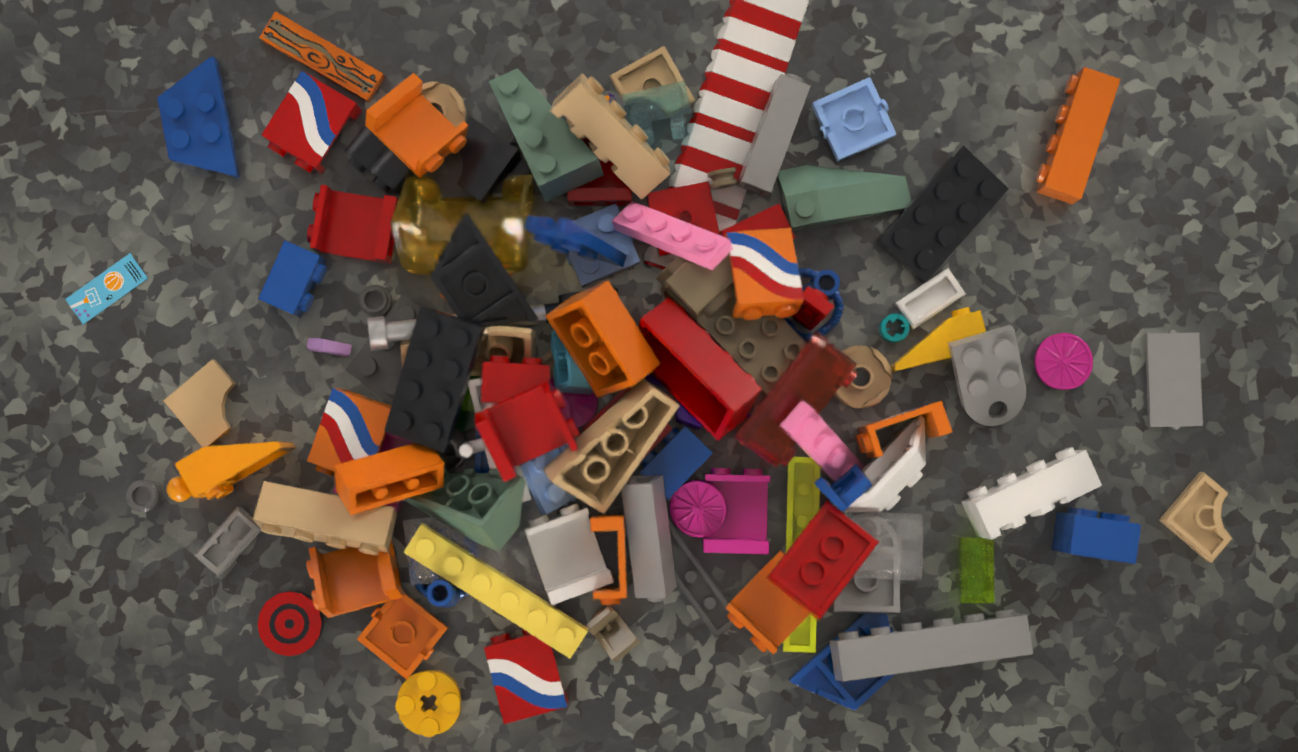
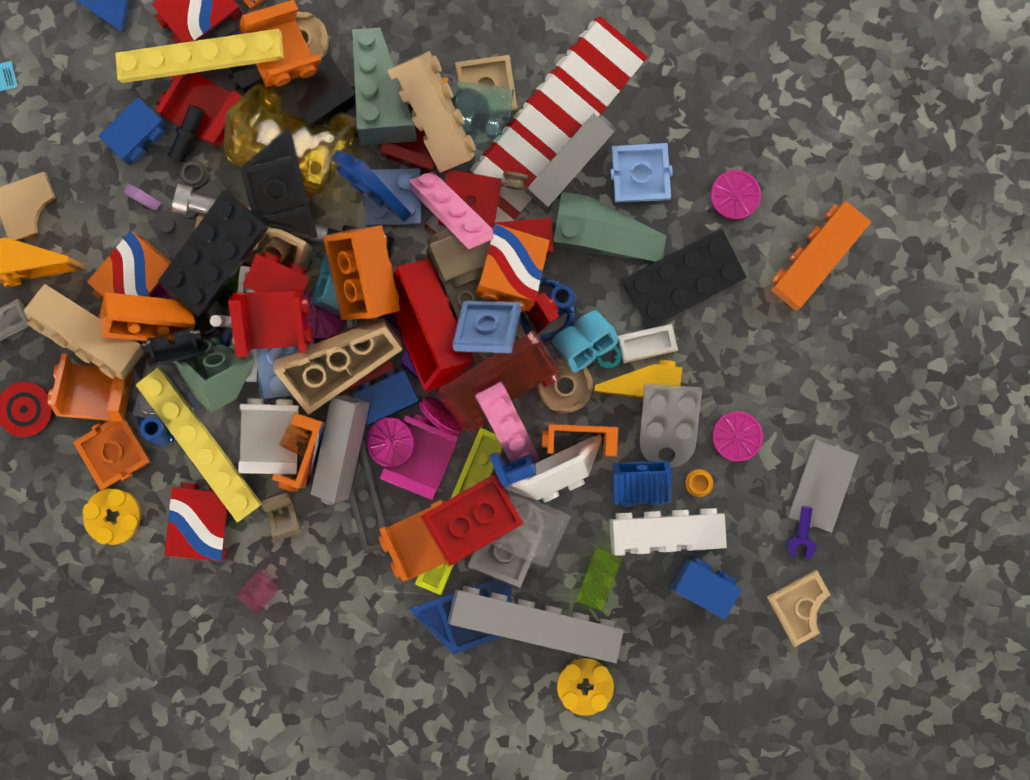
camera: 20 degrees right, 0 degrees up
none -> light yellow plate [115,29,284,83]
none -> black hinge [142,328,205,368]
none -> black pin [168,104,206,163]
none -> clear pink panel [236,568,279,614]
none -> clear orange tile [279,423,312,457]
none -> dark pink wheel [419,396,464,435]
none -> medium blue tile [453,301,521,353]
none -> medium azure brick [551,310,619,372]
none -> yellow plate [557,657,614,716]
none -> blue brick [613,461,672,507]
none -> light orange plate [685,469,713,497]
none -> dark pink wheel [711,170,761,220]
none -> dark purple bar [786,506,817,560]

